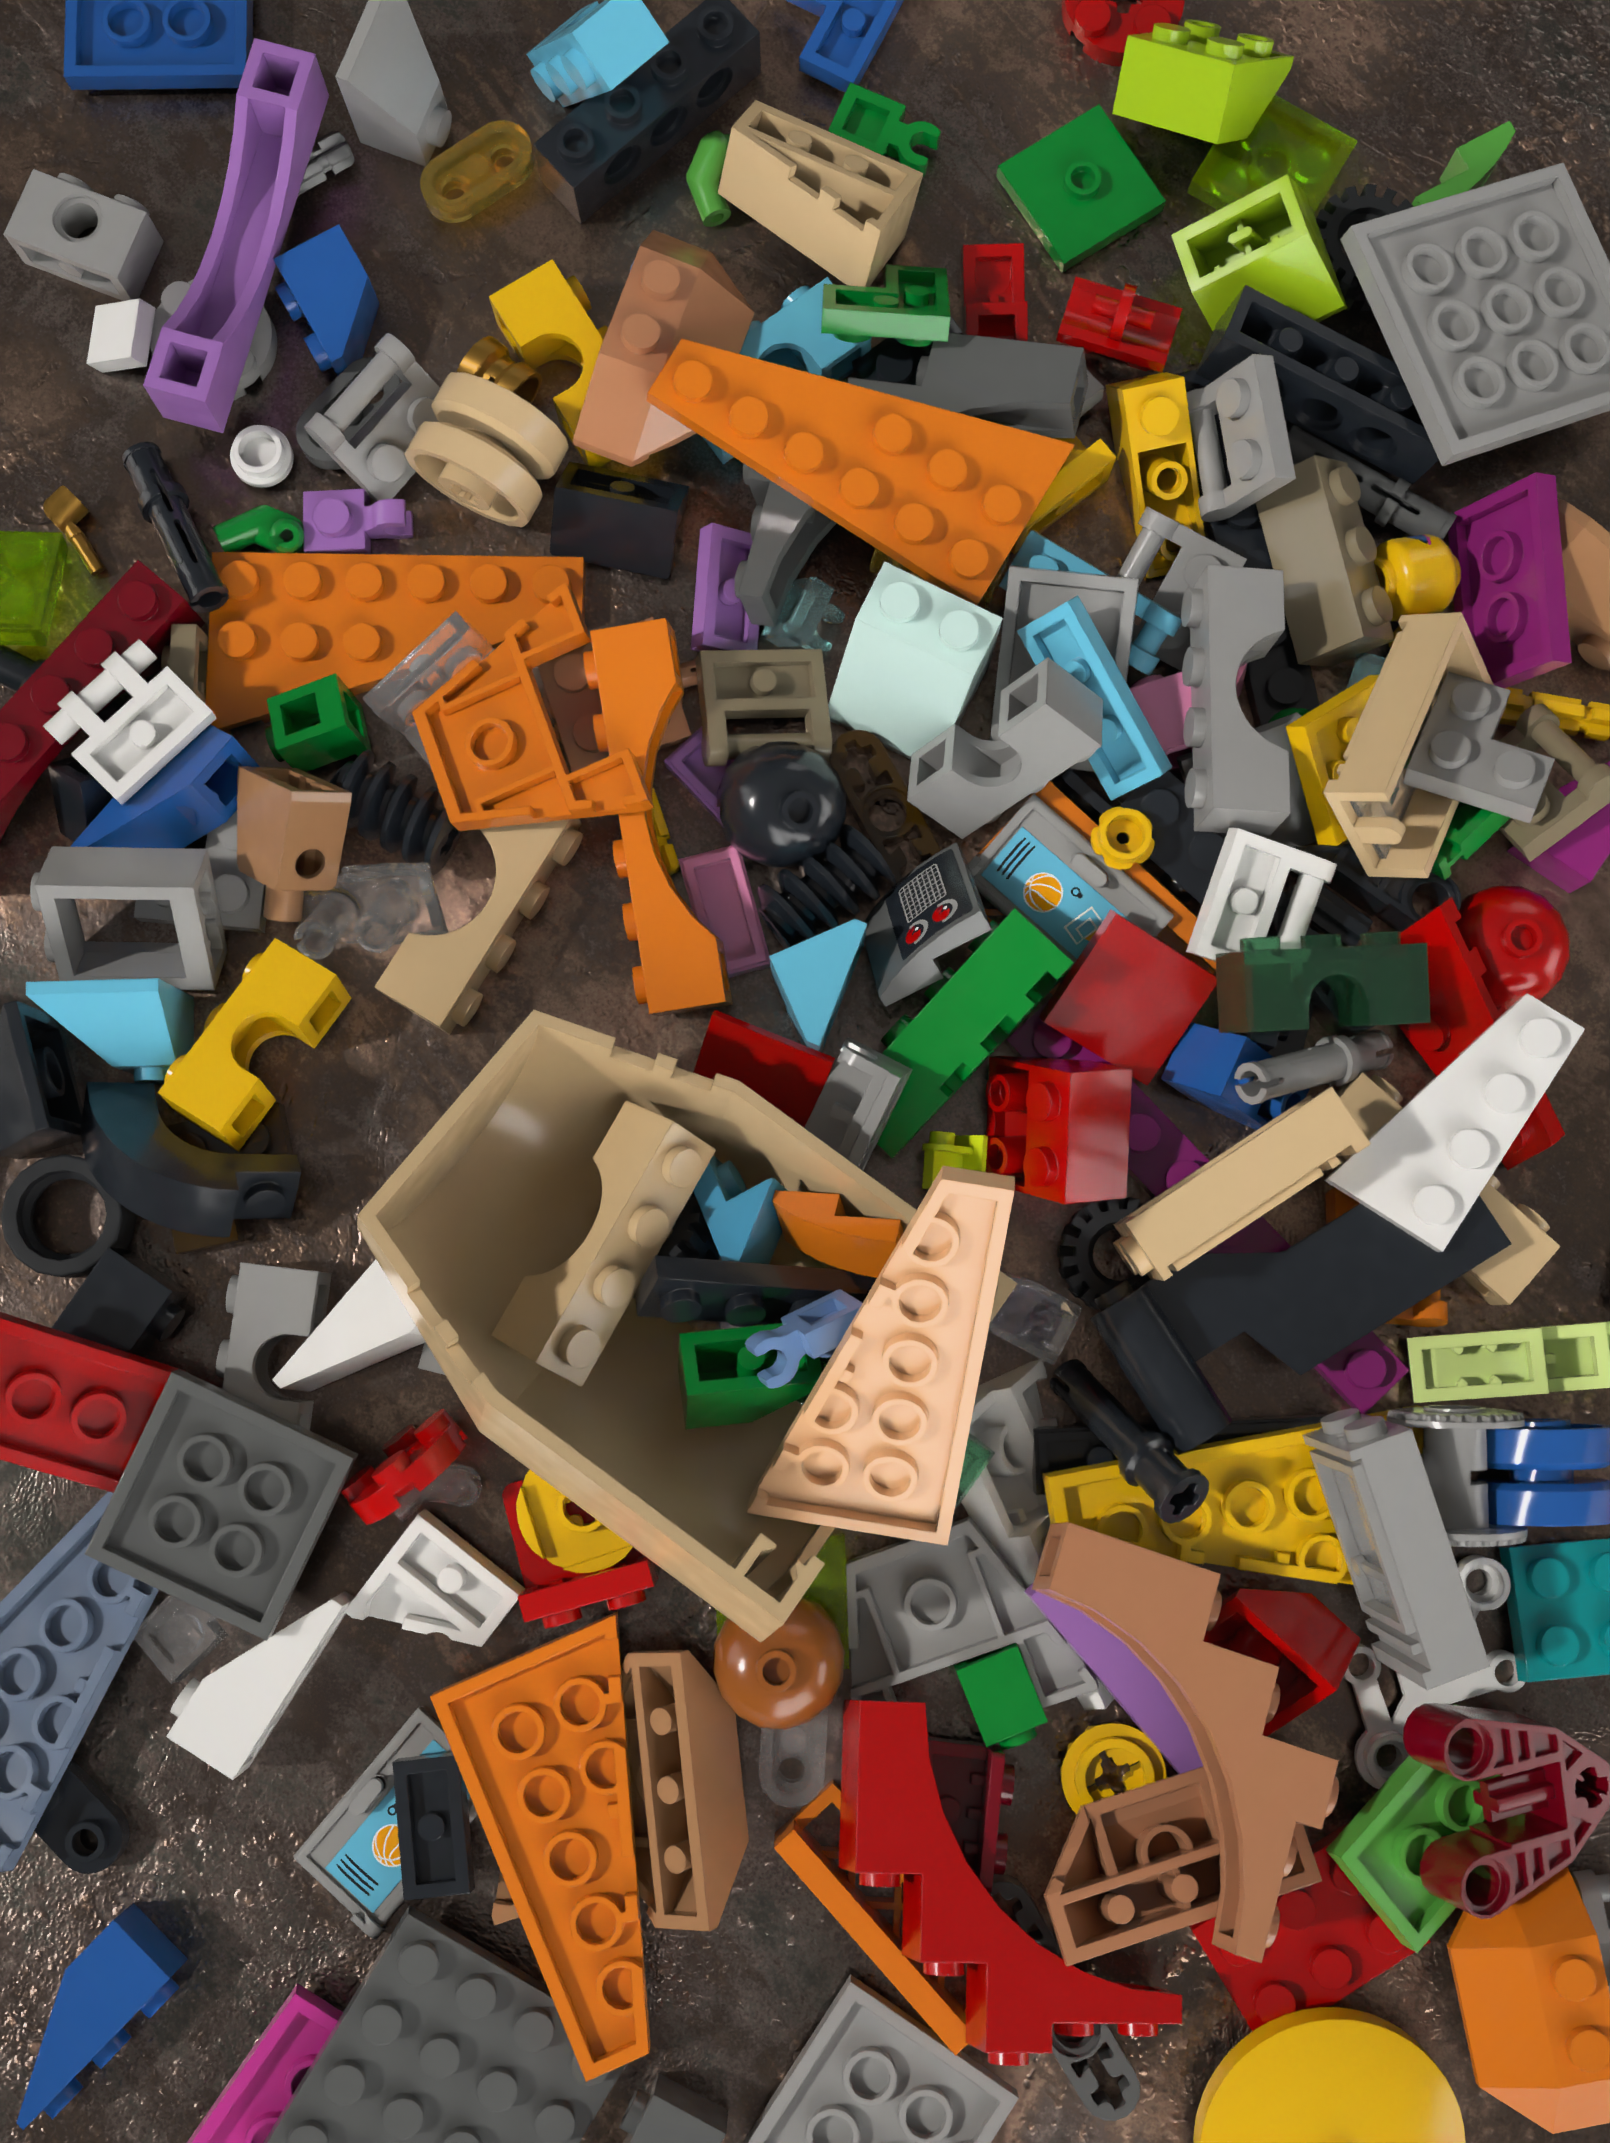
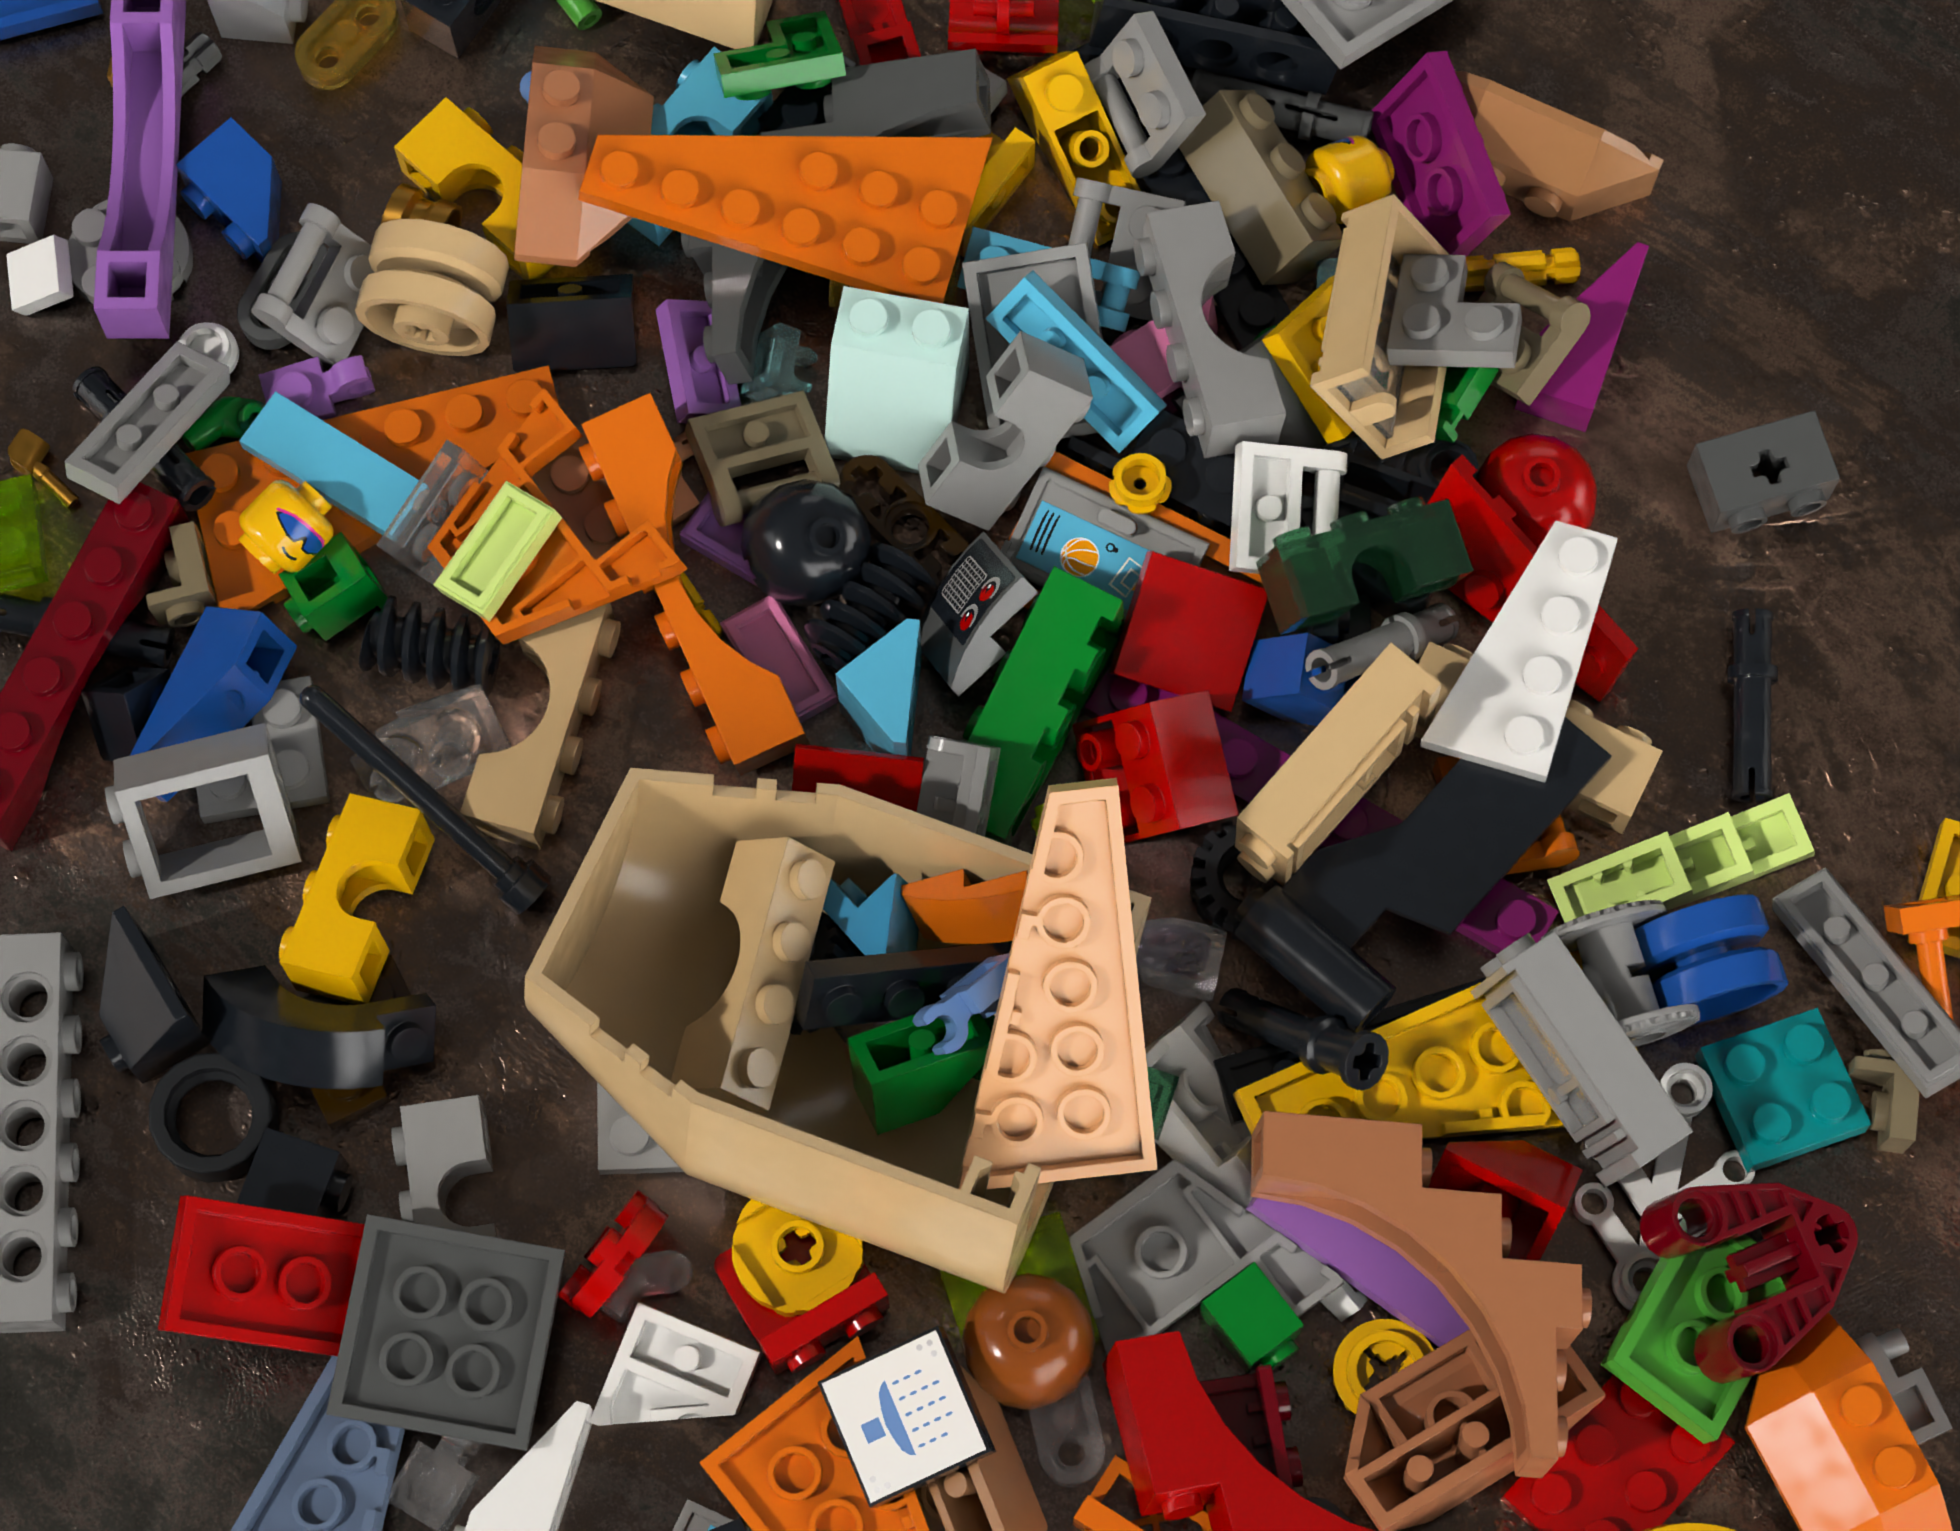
camera: 15 degrees left, 10 degrees down
medium azure slope [26,978,194,1084] -> none
white plate [43,639,217,805] -> none
medium nougat torso [237,766,352,922] -> none
white slope [272,1259,425,1392] -> none
none -> light grey plate [64,341,230,504]
none -> yellow head [238,480,334,574]
none -> medium azure tile [239,391,433,544]
none -> black piece [300,685,552,915]
none -> yellowish green tile [433,481,562,622]
none -> white tile [818,1326,996,1508]

